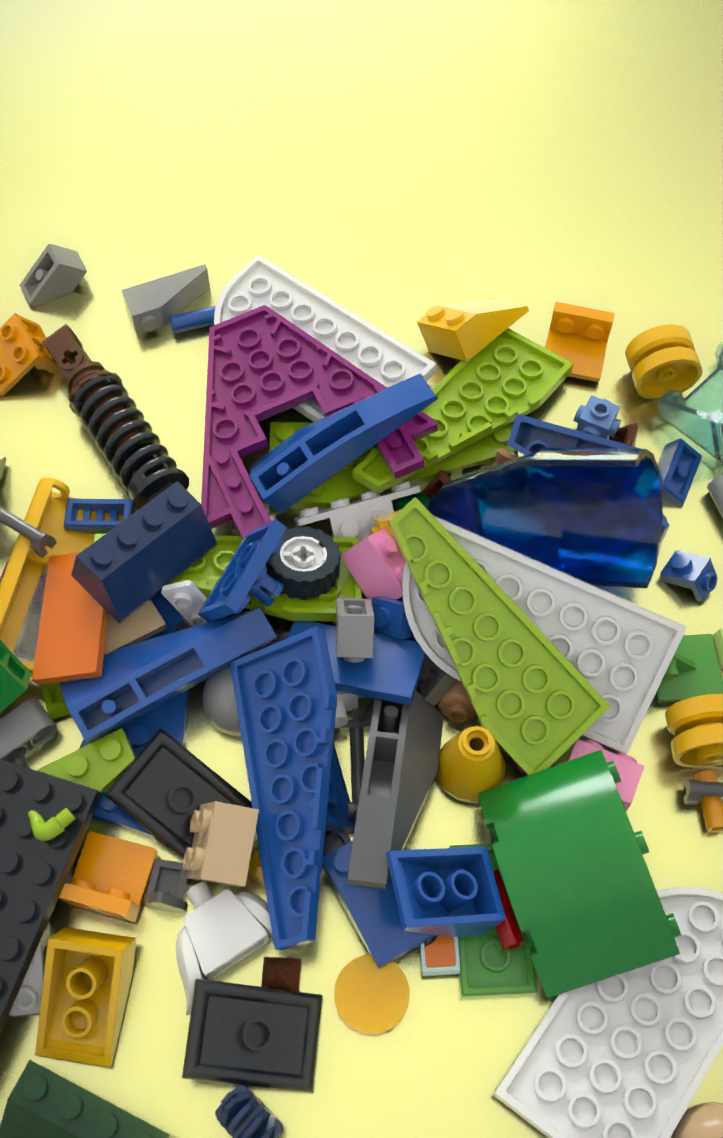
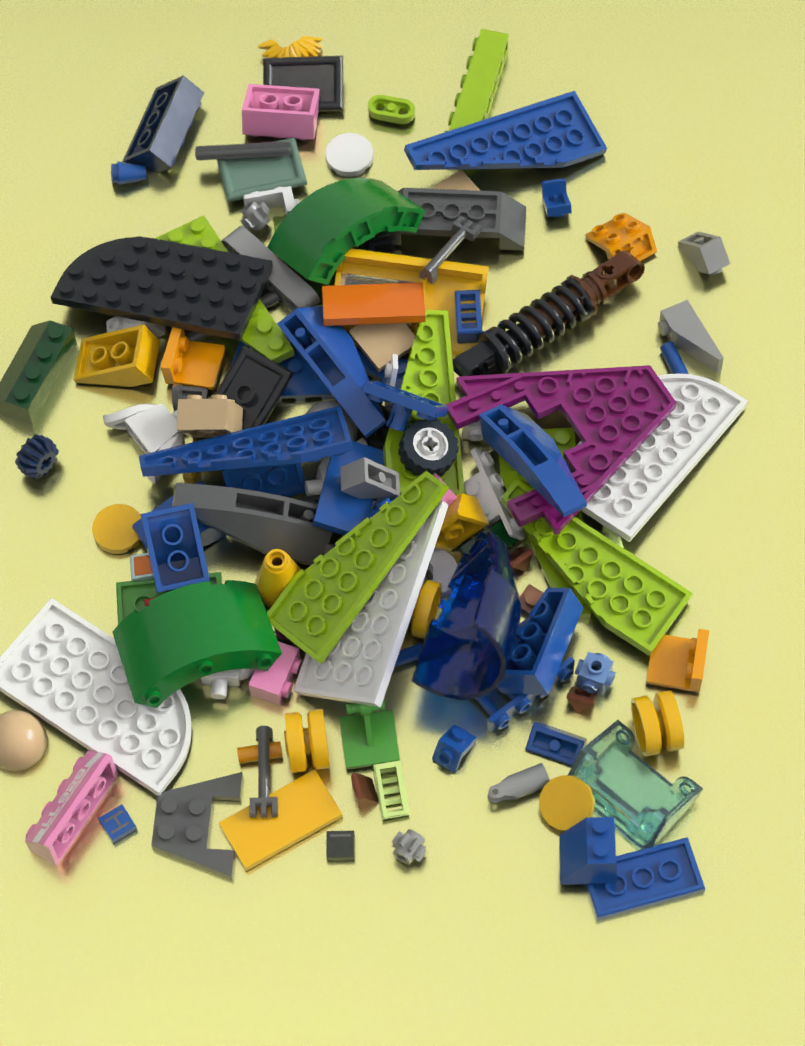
camera: 90 degrees right, 0 degrees up
lime animal [28,807,76,841] -> none
dark blue slope [71,481,217,624] -> none
black piece [182,978,323,1093] -> none
copper slope [261,957,302,991] -> none
yellow slope [417,298,529,361] -> none

